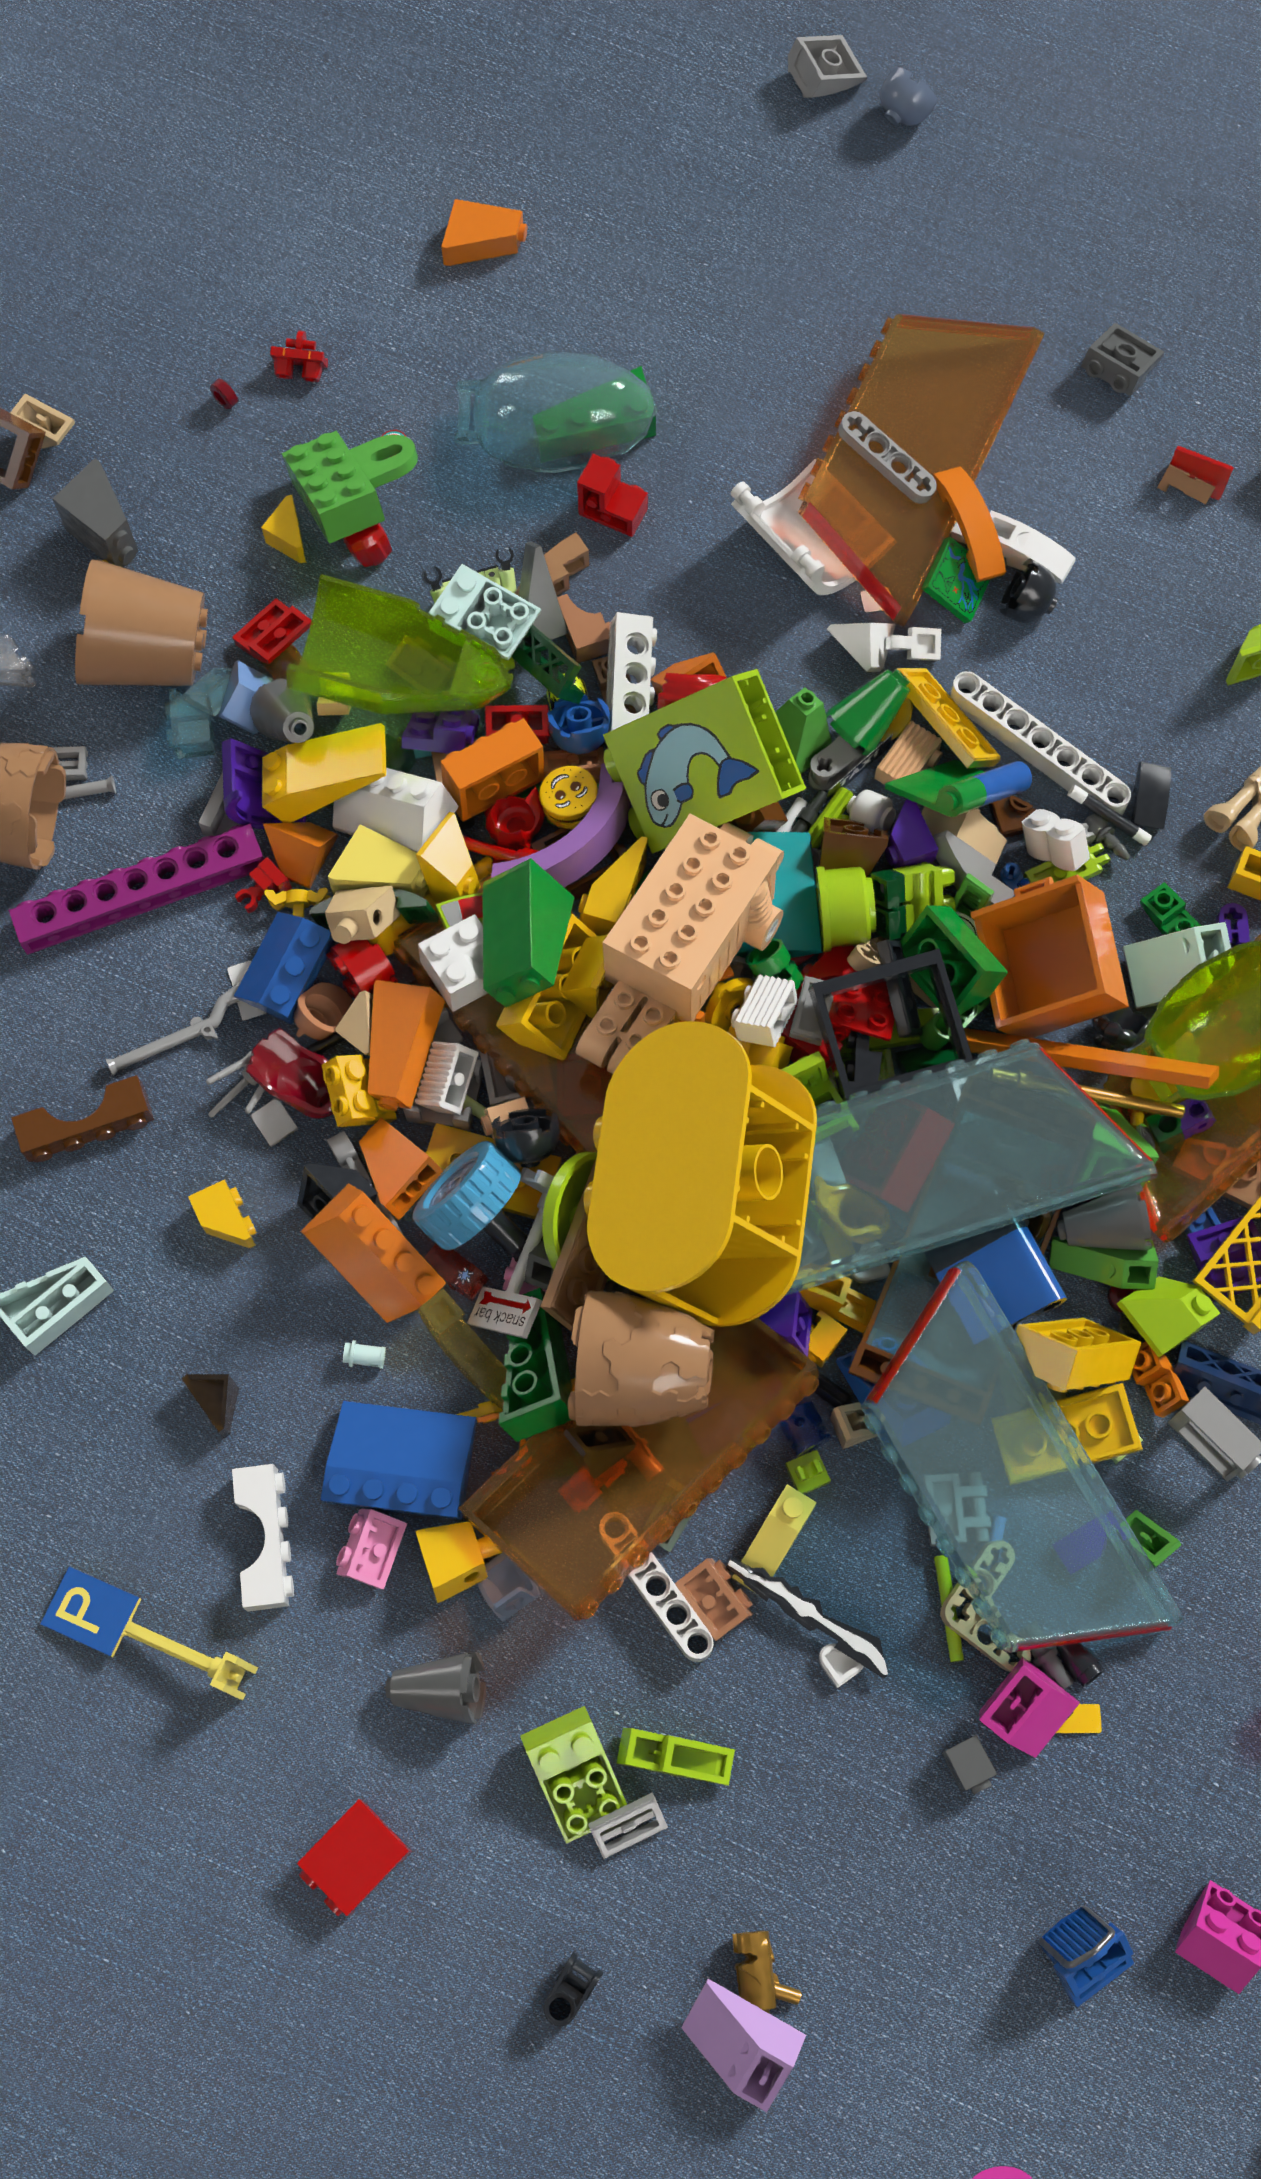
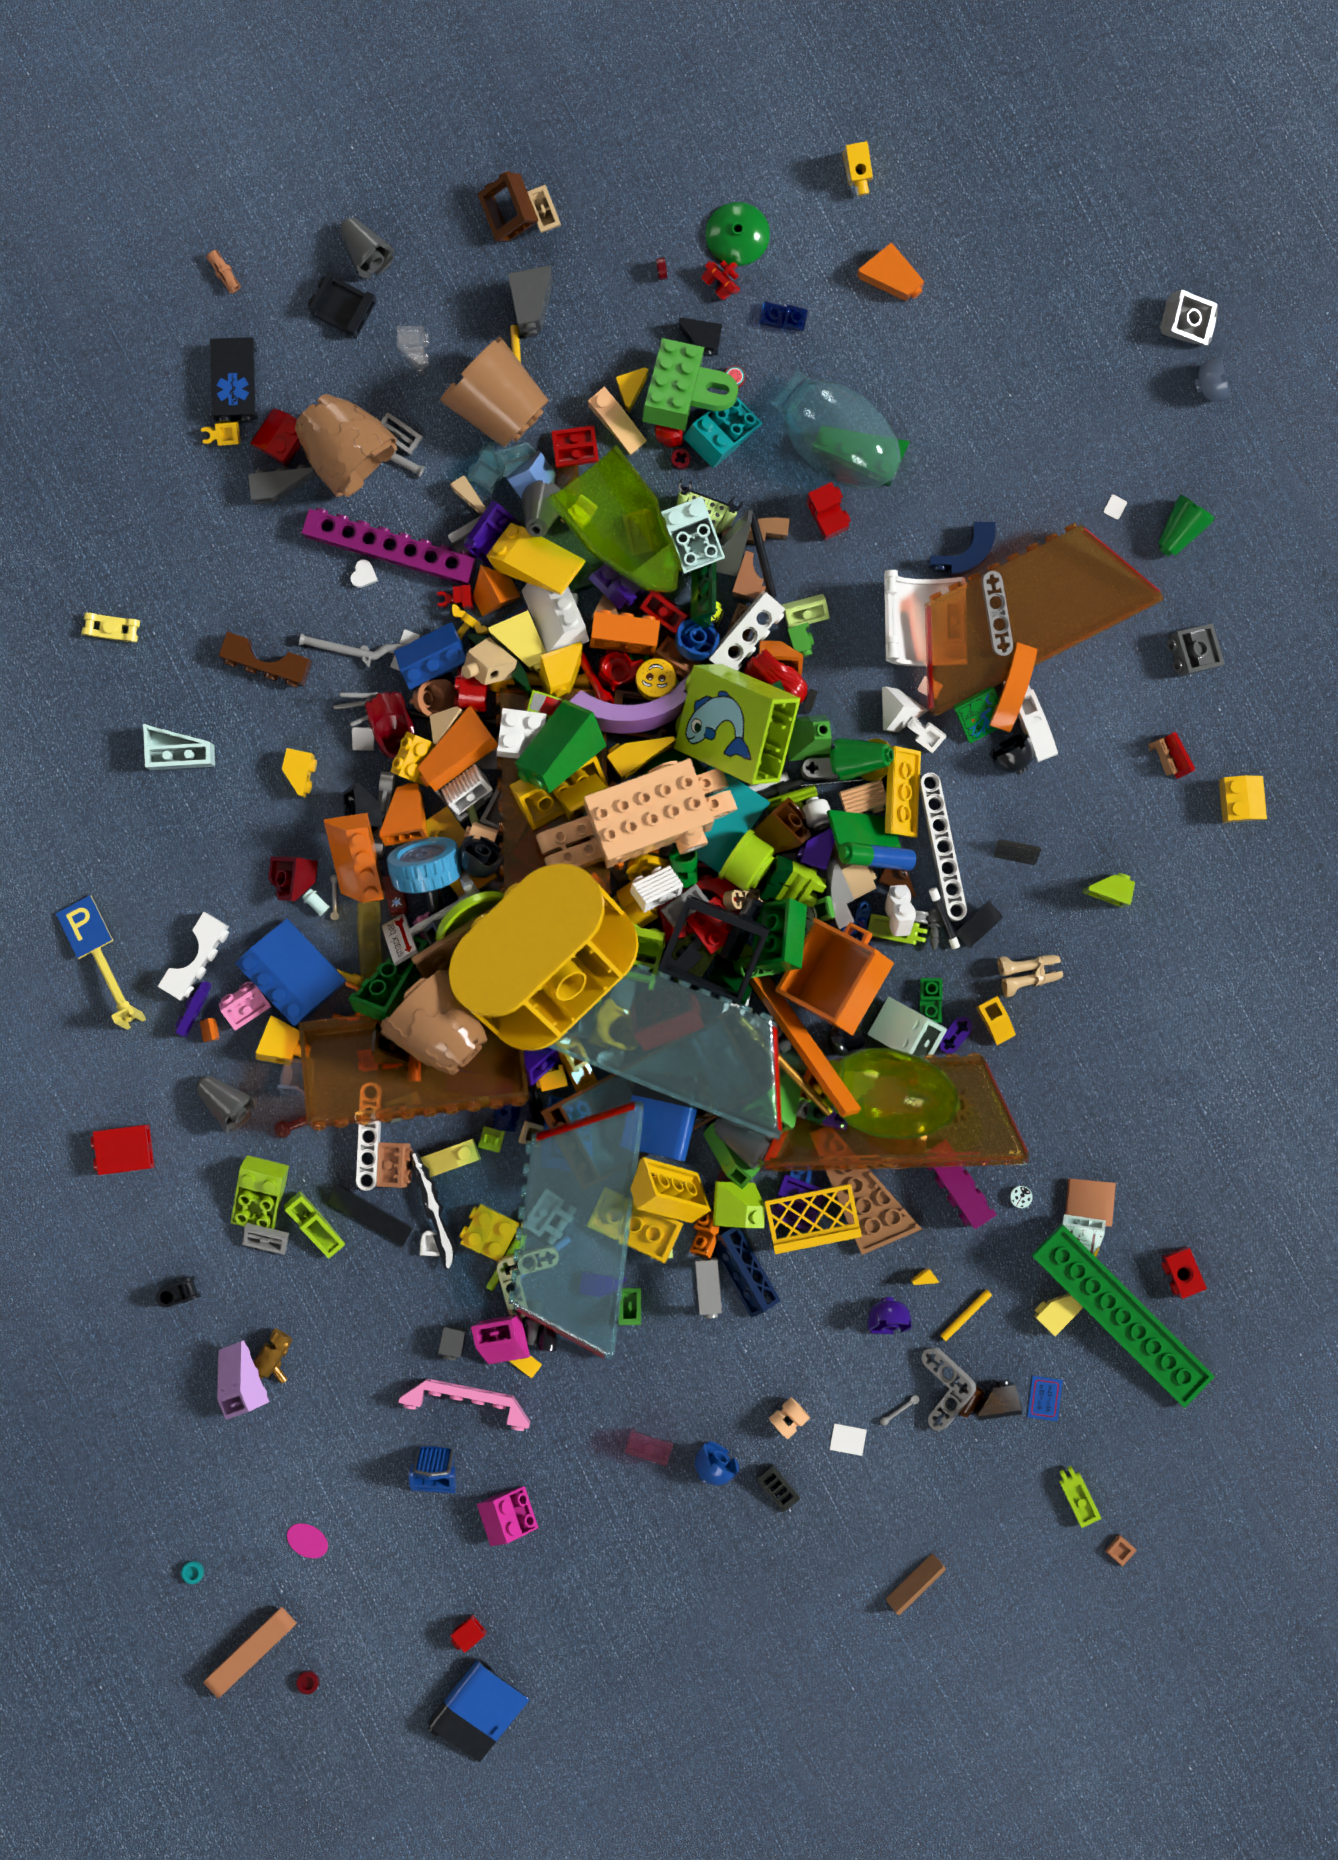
camera: 40 degrees right, 15 degrees up
dark brown slope [181,1374,239,1438] -> none
none -> dark purple hinge [175,981,211,1037]
none -> orange slope [200,1018,220,1042]
none -> dark red slope [268,856,318,901]
none -> clear red bar [274,1114,314,1138]
none -> black slope [328,1184,414,1247]
none -> light grey hinge [330,875,339,920]
none -> white tile [351,560,378,588]
none -> bright pink slope [398,1378,530,1431]
none -> tan slope [450,475,486,515]
none -> yellow plate [459,1204,520,1262]
none -> light nougat slope [588,387,647,455]
none -> dark red bush [671,448,690,470]
none -> black slope [679,317,722,357]
none -> teal slope [683,397,763,468]
none -> green dish [706,202,770,266]
none -> black bar [751,513,777,598]
none -> clear blue slope [759,301,808,331]
none -> yellowish green slope [782,594,830,628]
none -> bright green brick [787,622,814,658]
none -> yellow torso [842,141,873,196]
none -> dark blue arch [928,522,996,577]
none -> clear smoke slope [993,839,1041,865]
none -> white sticker [1104,495,1127,519]
none -> green cone [1158,494,1215,557]

